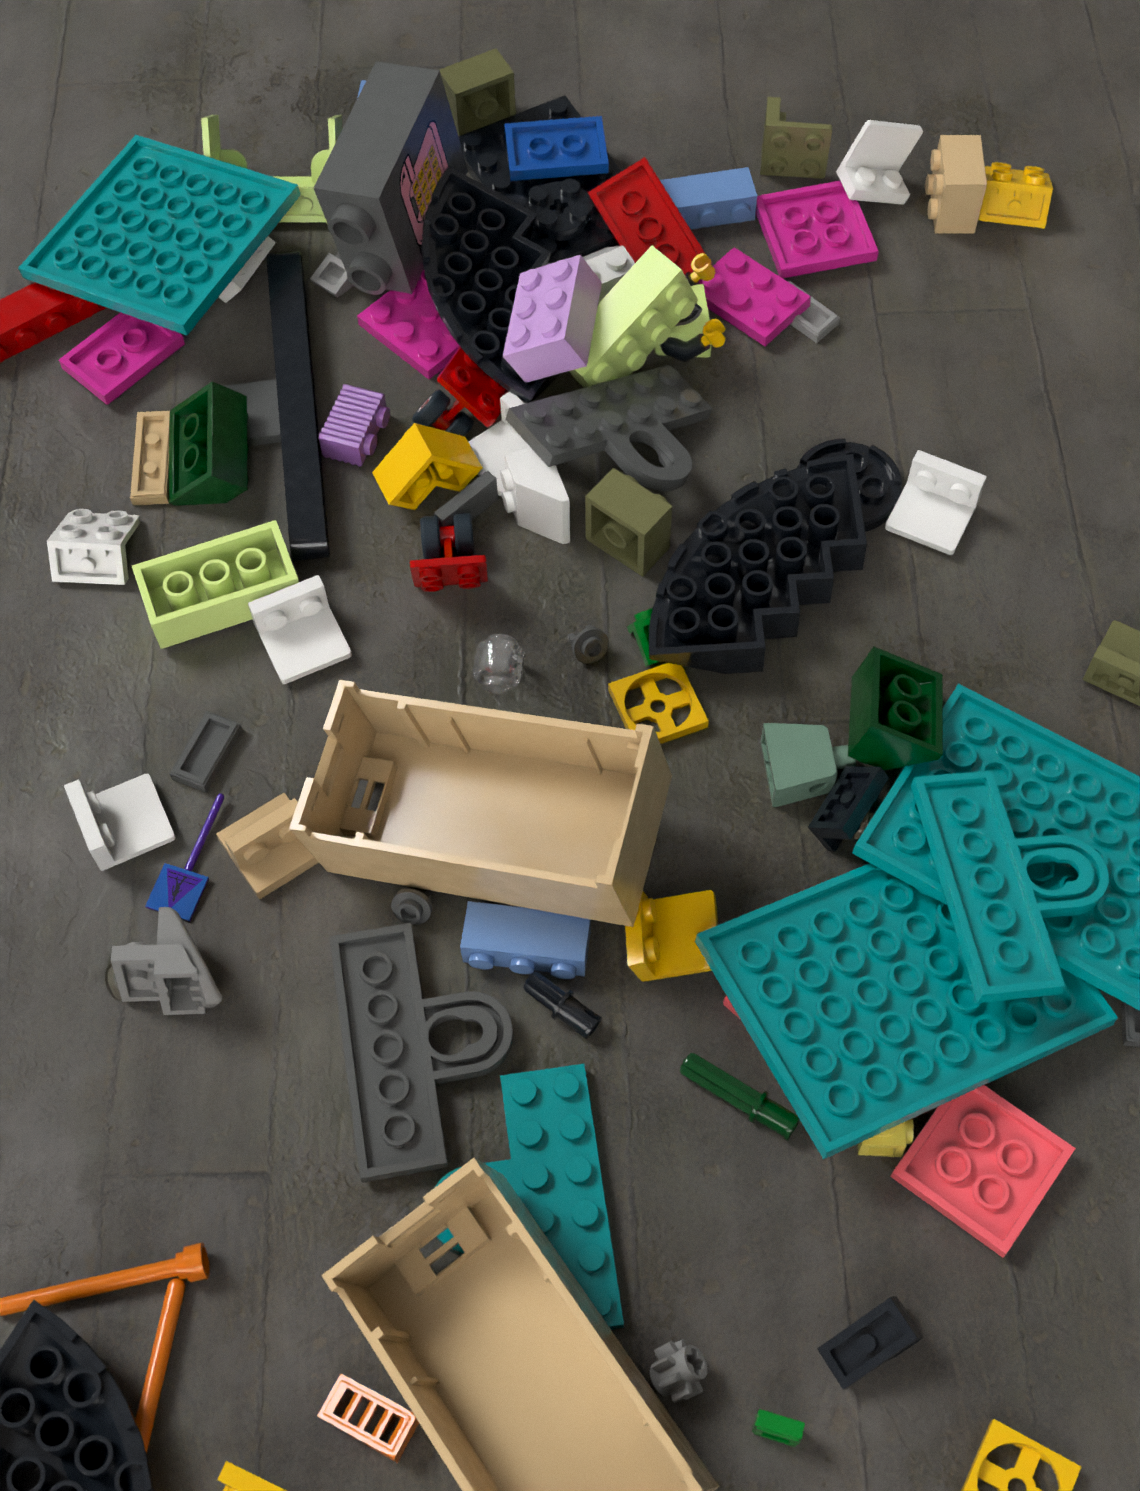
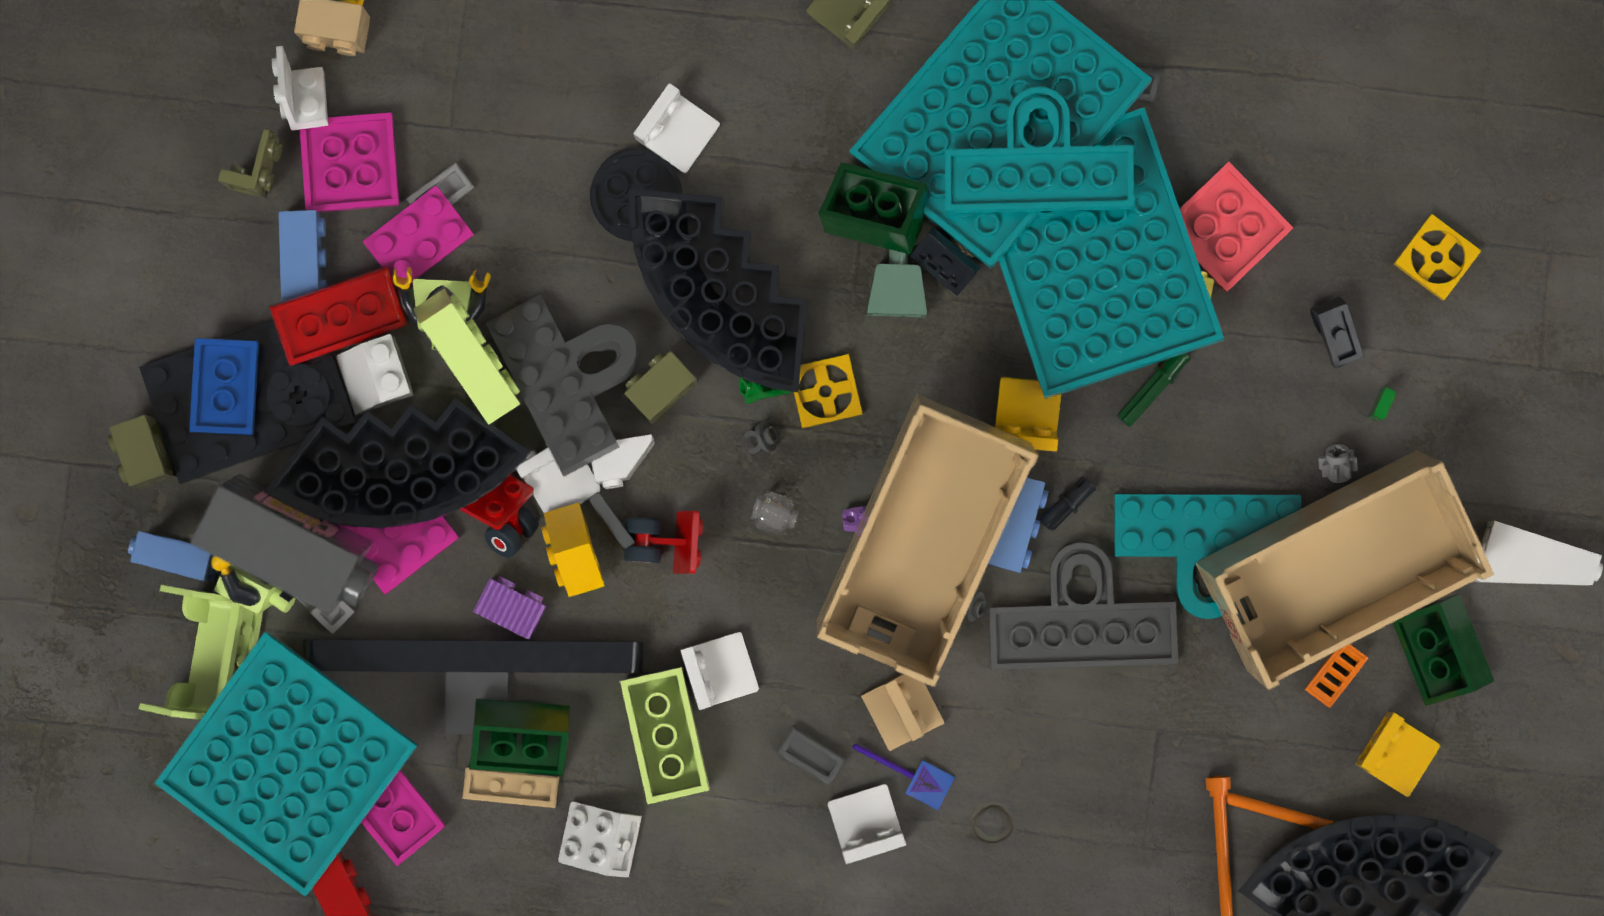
camera: 85 degrees left, 25 degrees up
light grey piece [111,907,222,1015] -> none
lavender brick [503,255,602,383] -> none

